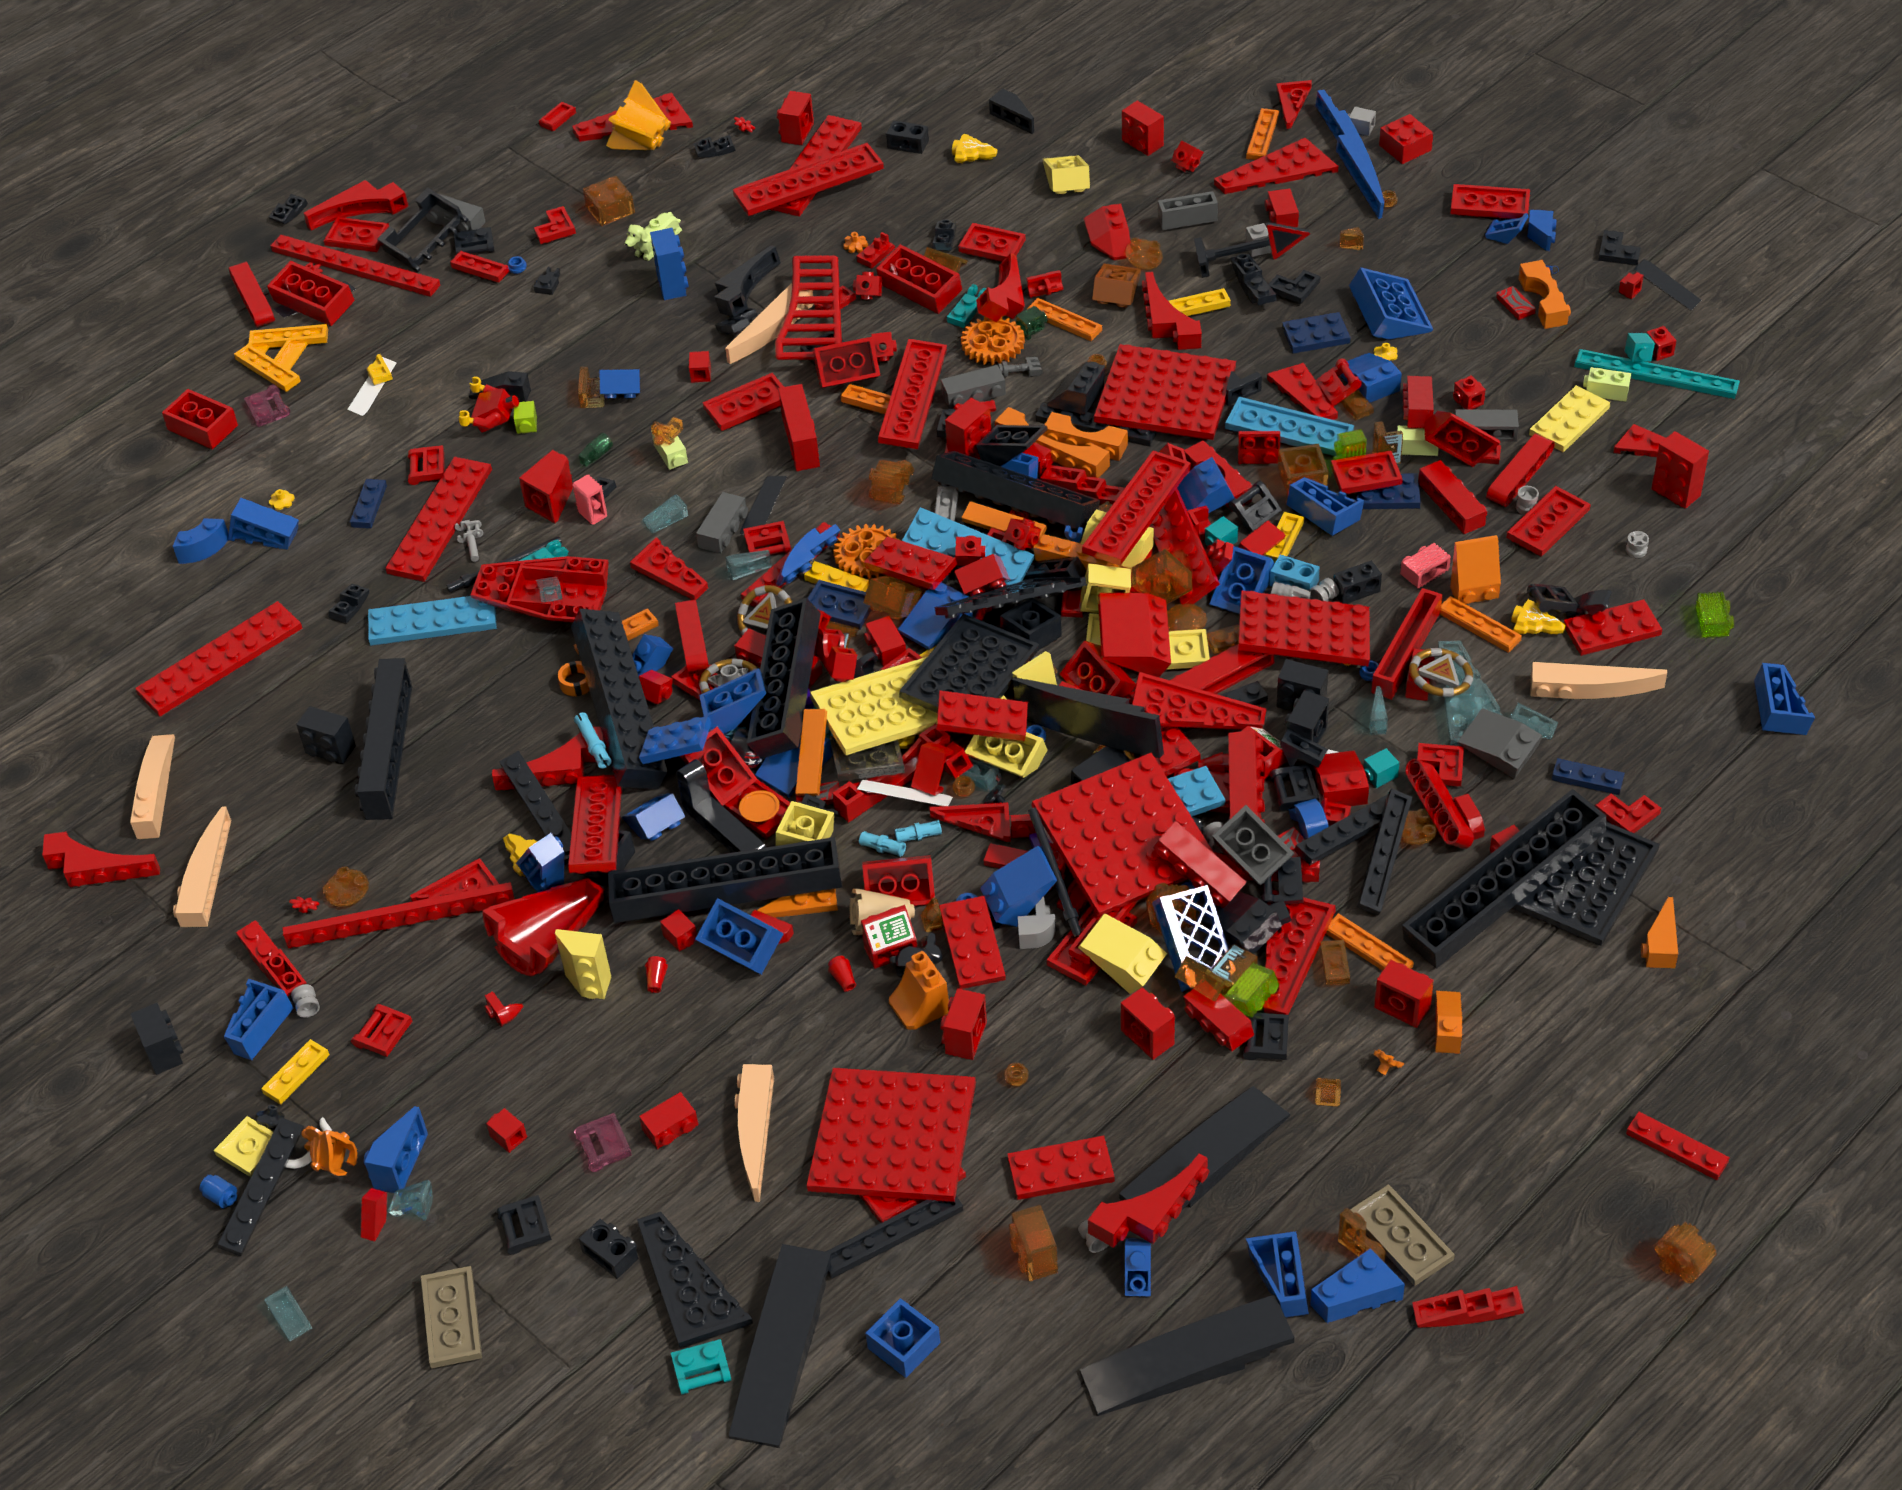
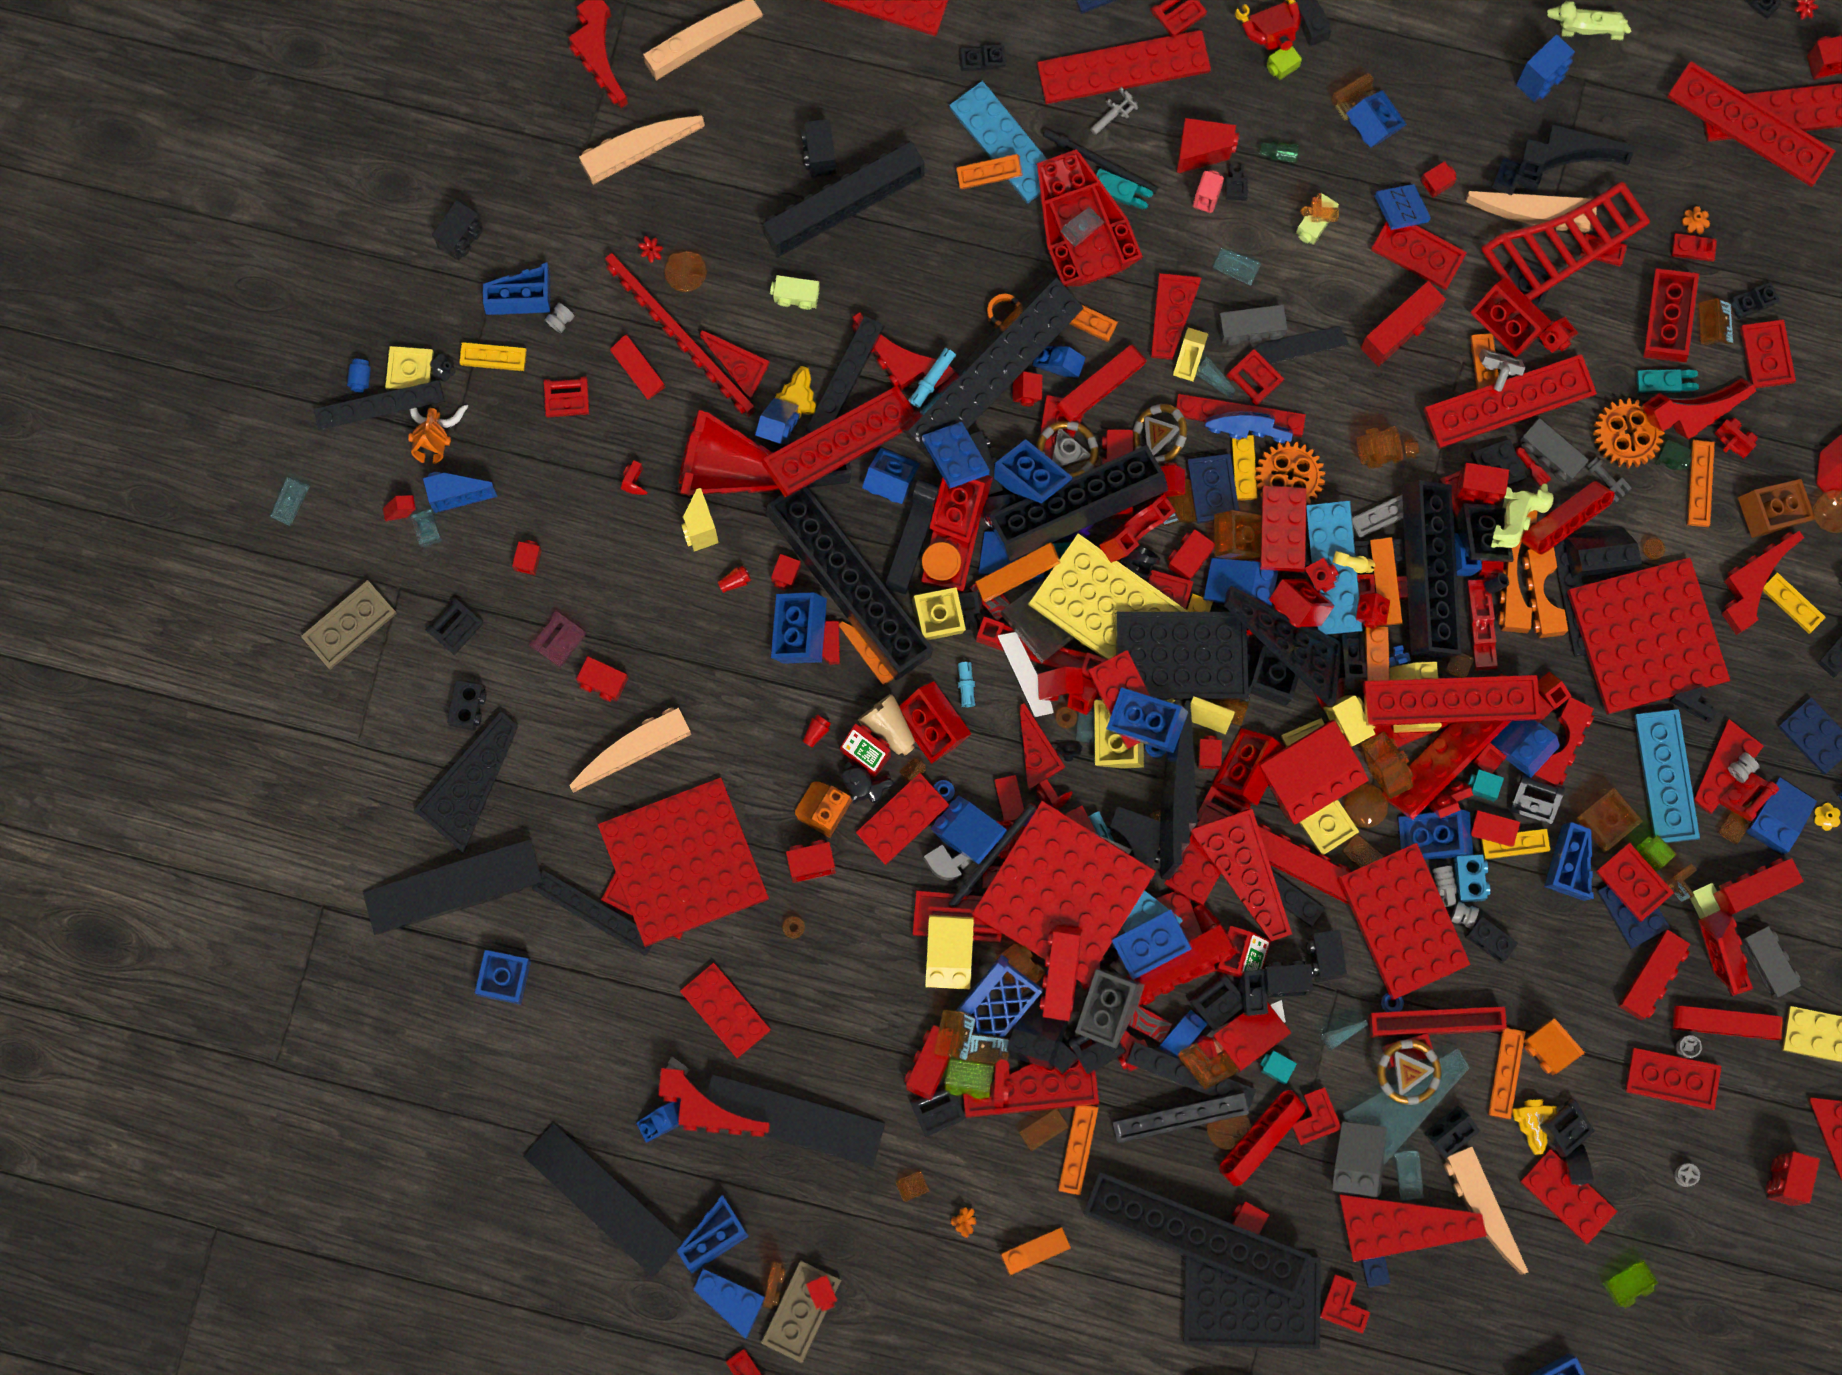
camera: 55 degrees right, 30 degrees up
red slope [236,920,307,996] -> none
teal plate [671,1339,732,1395] -> none
red brick [853,272,882,300] -> none
medium azure pin [895,820,942,842] -> none
clear orange brick [1009,1205,1058,1281] -> none
red brick [1121,987,1175,1060] -> none
red slope [1238,431,1280,464] -> none
red brick [1374,960,1434,1028] -> none
coral brick [1400,543,1451,589] -> none
red brick [1453,375,1486,410] -> none
red piece [1454,794,1485,840] -> none
none -> red slope [610,335,665,400]
none -> yellowish green brick [770,275,820,310]
none -> red brick [806,1275,837,1312]
none -> orange plate [957,154,1023,189]
none -> red plate [994,1059,1010,1107]
none -> blue slope [1106,687,1188,753]
none -> blue plate [1112,909,1192,980]
none -> light yellow slope [1173,328,1208,381]
none -> clear orange plate [1177,1043,1238,1090]
none -> light yellow piece [1332,551,1375,573]
none -> red wing [1339,1195,1487,1262]
none -> blue tile [1375,184,1431,230]
none -> black brick [1424,1106,1480,1159]
none -> light grey plate [1479,349,1525,391]
none -> black hinge [1484,573,1509,594]
none -> yellowish green animal [1491,484,1554,548]
none -> red beam [1522,481,1615,555]
none -> light grey wheel [1728,752,1759,783]

